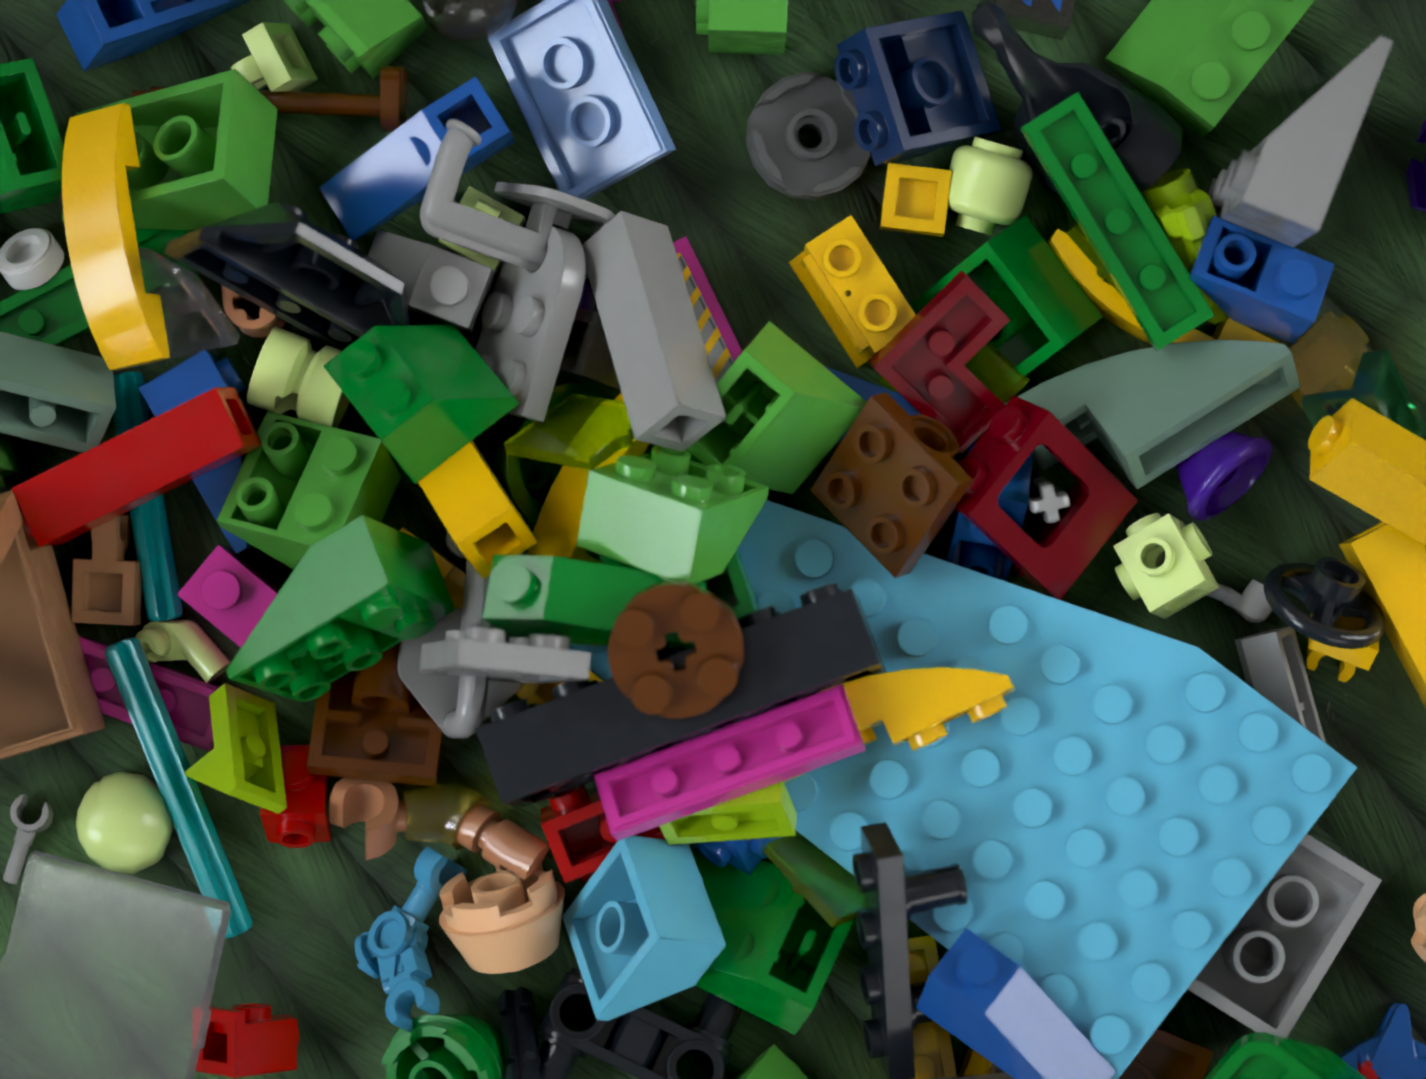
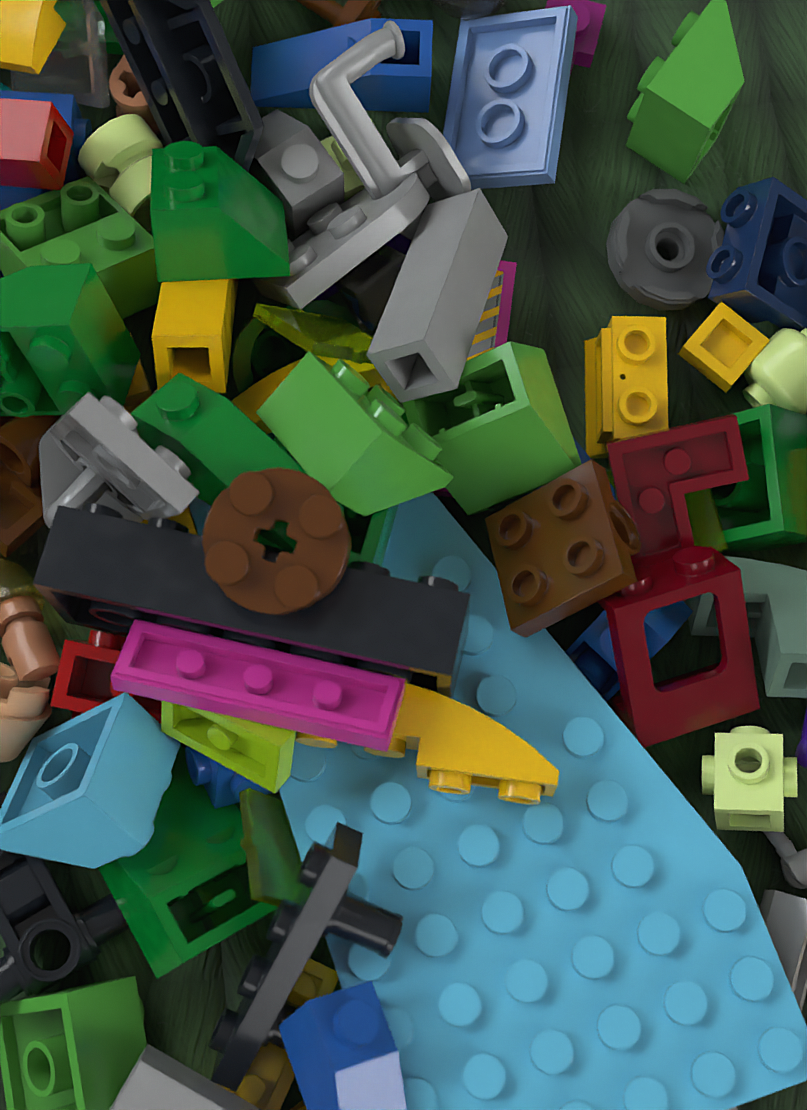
camera: 25 degrees right, 10 degrees down
light grey axle [1027,477,1070,523] -> none

